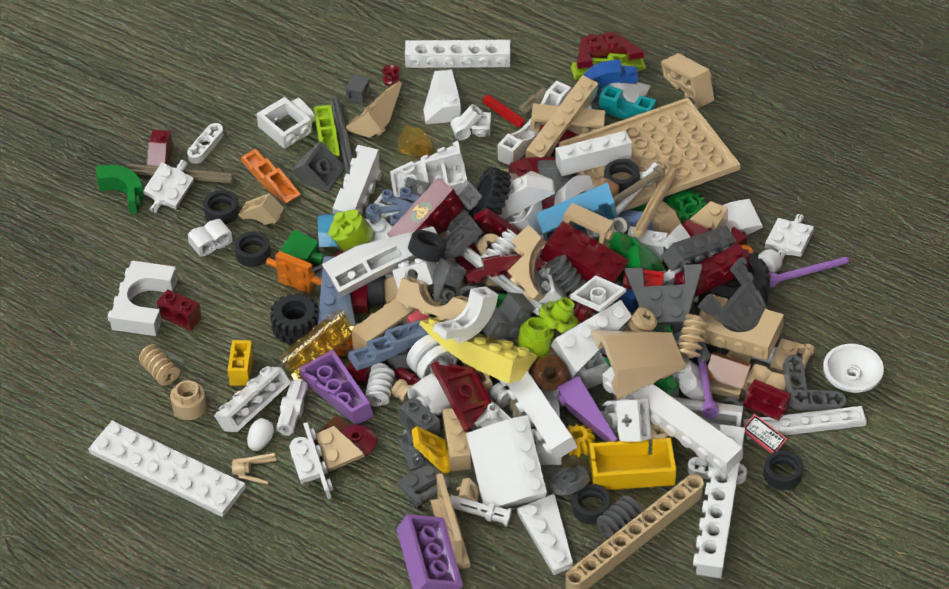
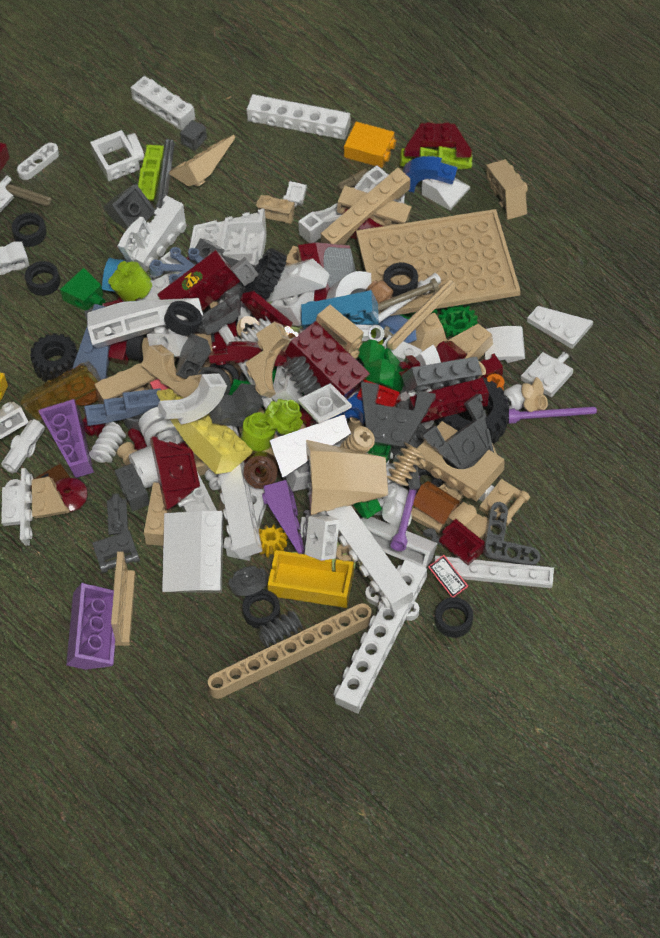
camera: 15 degrees right, 10 degrees up
tan arch [238,193,284,225] -> none
orange slope [241,149,301,205] -> none
orange plate [266,251,322,294] -> none
dark red wheel [382,64,400,86] -> none
clear yellow slope [398,125,434,157] -> none
yellow wing [412,426,451,475] -> none
white wedge [423,69,461,125] -> none
white pin [450,495,512,527] -> none
white piece [451,104,483,140] -> none
tan tile [456,478,480,507] -> none
red axle [483,94,525,128] -> none
white wing [517,494,573,575] -> none
white brick [555,131,632,176] -> none
teal arch [599,85,656,120] -> none
white dish [823,344,884,392] -> none
none -> white slope [118,217,153,262]
none -> white brick [131,76,195,131]
none -> tan bracket [256,195,295,224]
none -> light orange brick [344,122,396,168]
none -> dark red tile [399,355,420,377]
none -> tan plate [522,377,548,412]
none -> white wing [527,306,593,349]

